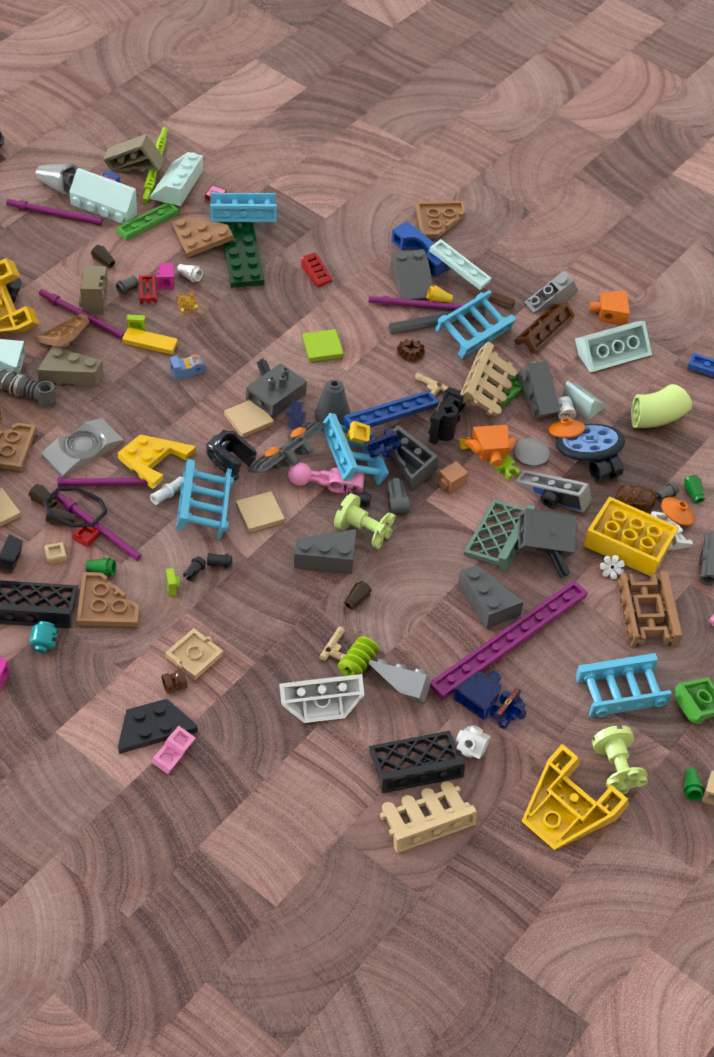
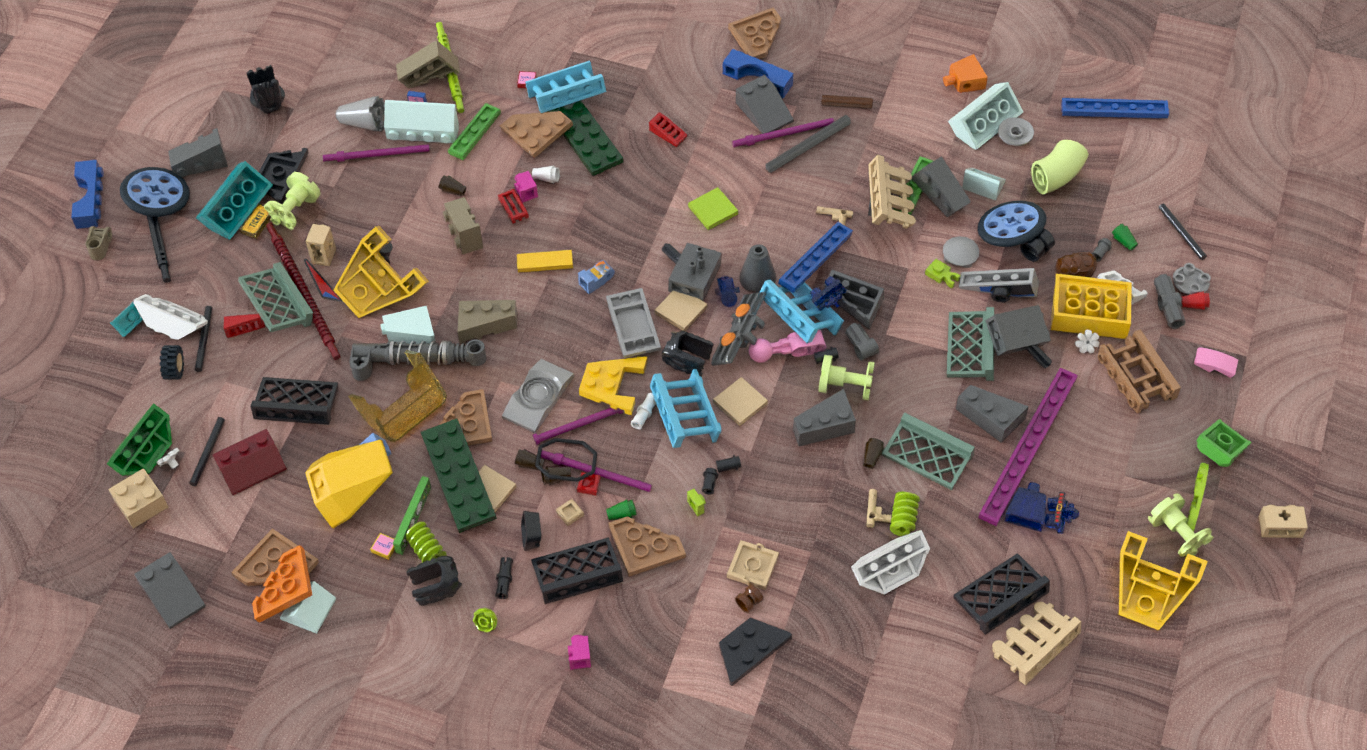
camera: 15 degrees left, 5 degrees up
teal head [29,621,58,653] -> none
medium nougat plate [35,314,90,348] -> none
magenta bar [39,289,125,339] -> none
dark grey pin [116,275,139,293] -> none
lime plate [127,314,146,331] -> none
light aqua slope [150,152,203,206] -> none
bright pink slope [151,726,195,774] -> none
clear yellow tile [176,291,198,313] -> none
yellow tile [347,421,370,445] -> none
light grey slope [369,659,432,703] -> none
reddish brown gear [397,339,425,361] -> none
yellow cone [426,285,453,303] -> none
black plate [428,388,466,445] -> none
light aqua tile [429,239,492,290] -> none
medium azure fence [435,290,516,359] -> none
nougat brick [438,461,469,494] -> none
white brick [456,725,491,759] -> none
orange torso [459,425,516,467] -> none
reddish brown fence [514,302,575,353] -> none
light grey slope [524,271,578,314] -> none
orange dish [549,417,585,438] -> none
white wheel [558,396,576,420] -> none
medium azure fence [575,653,672,717] -> none
orange dish [661,497,695,526] -> none
green cone [683,768,705,801] -> none
none -> light grey slope [606,288,661,358]
none -> sand green fence [882,412,975,490]
none -> light grey dish [998,117,1034,146]
none -> lime tile [1186,463,1209,532]

